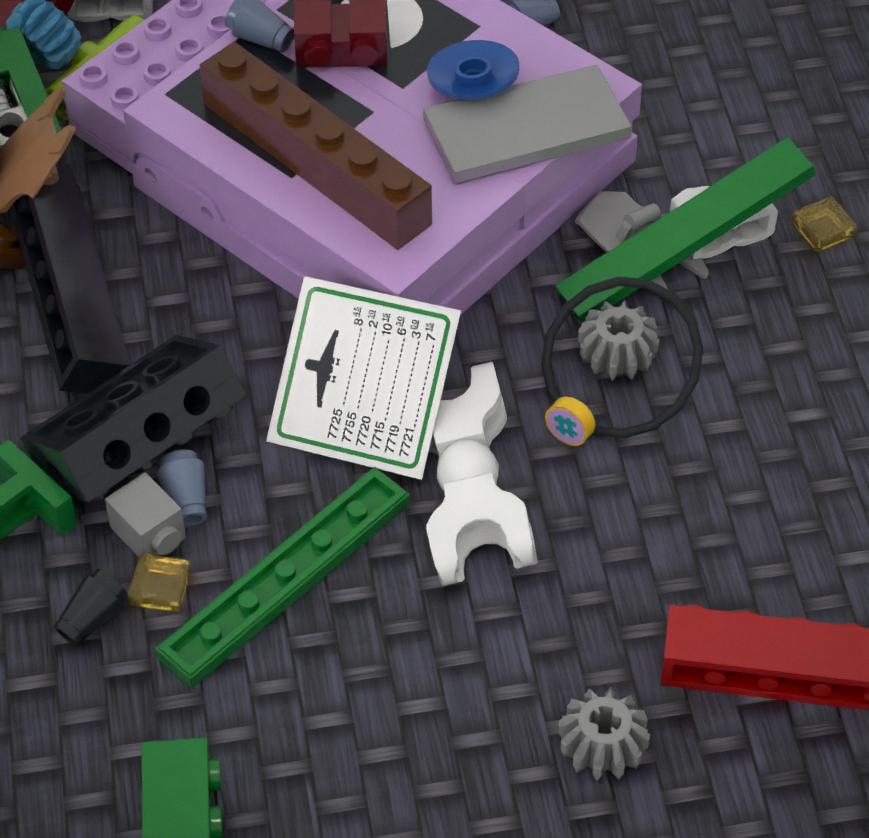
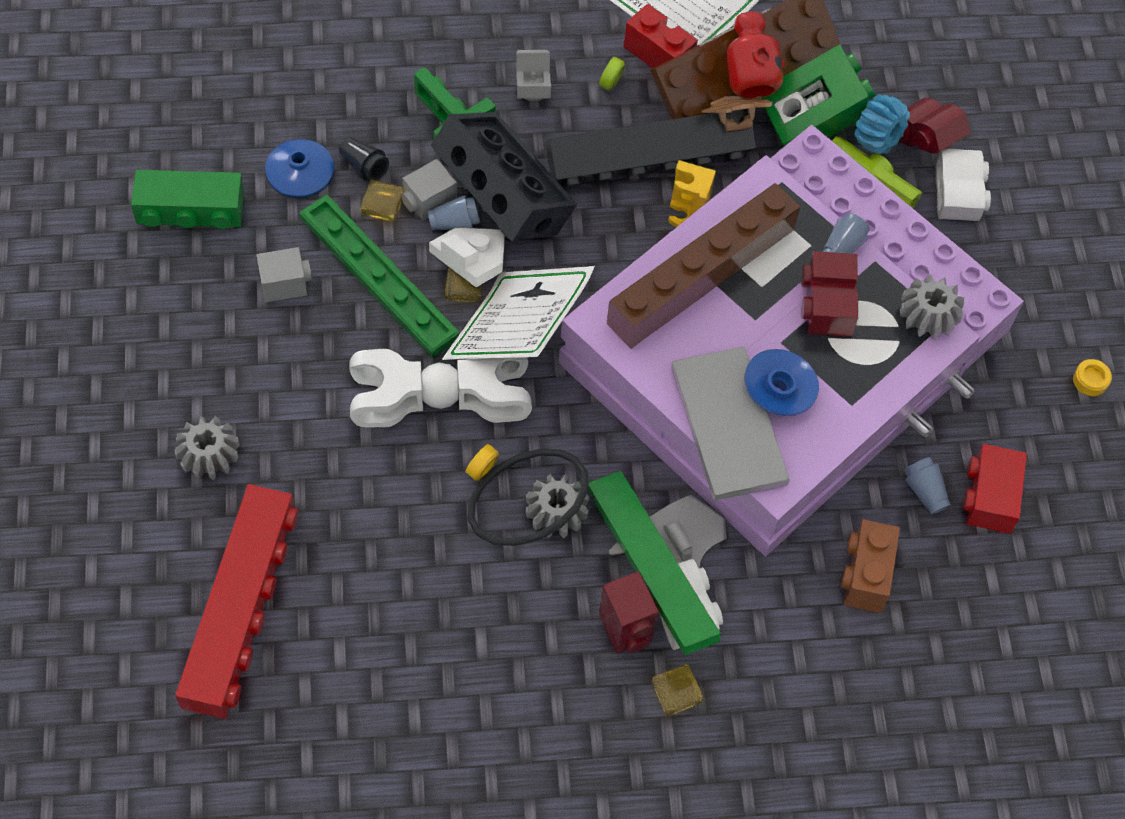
camera: 90 degrees right, 10 degrees up
none -> light grey brick [256,247,312,302]
none -> blue dish [265,139,334,198]
none -> white plate [429,228,505,287]
none -> clear yellow tile [445,266,482,302]
none -> dark red brick [599,571,658,654]
none -> yellow hinge [668,160,716,227]
none -> dark orange brick [841,519,900,613]

